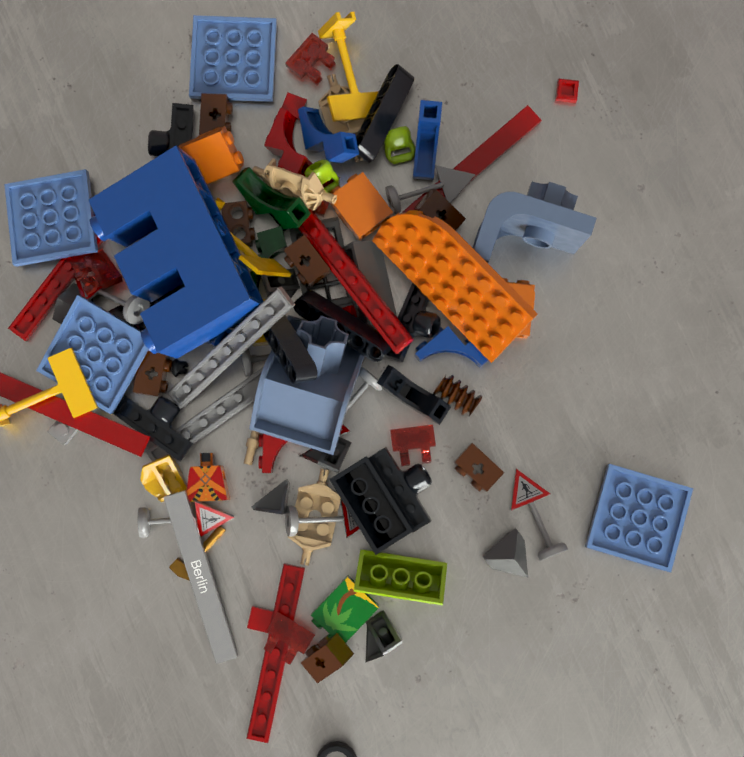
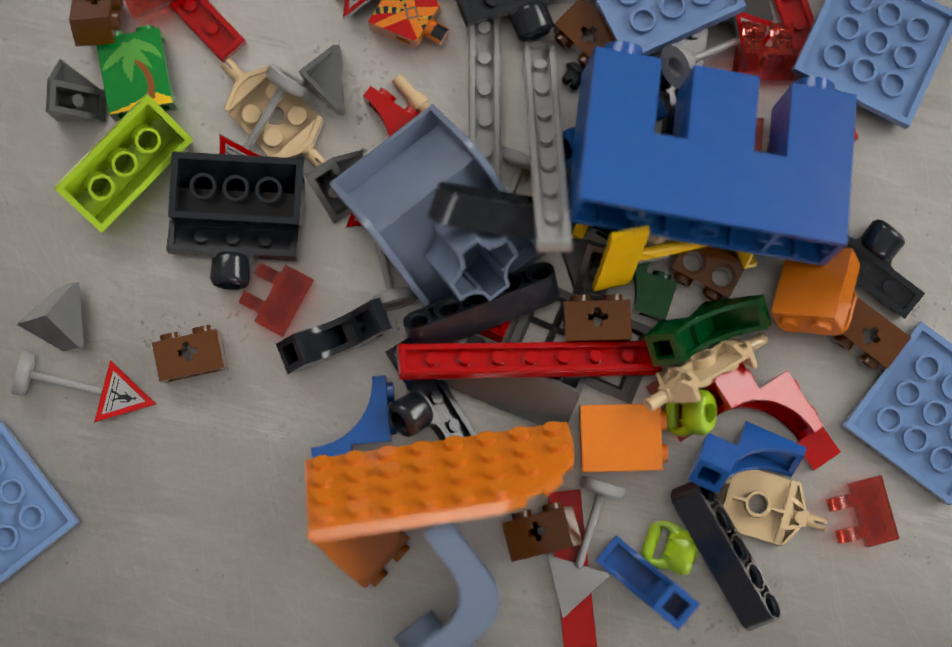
camera: 125 degrees right, 0 degrees up
yellow piece [318,12,379,122] -> none
reddish brown piece [433,375,482,416] -> none

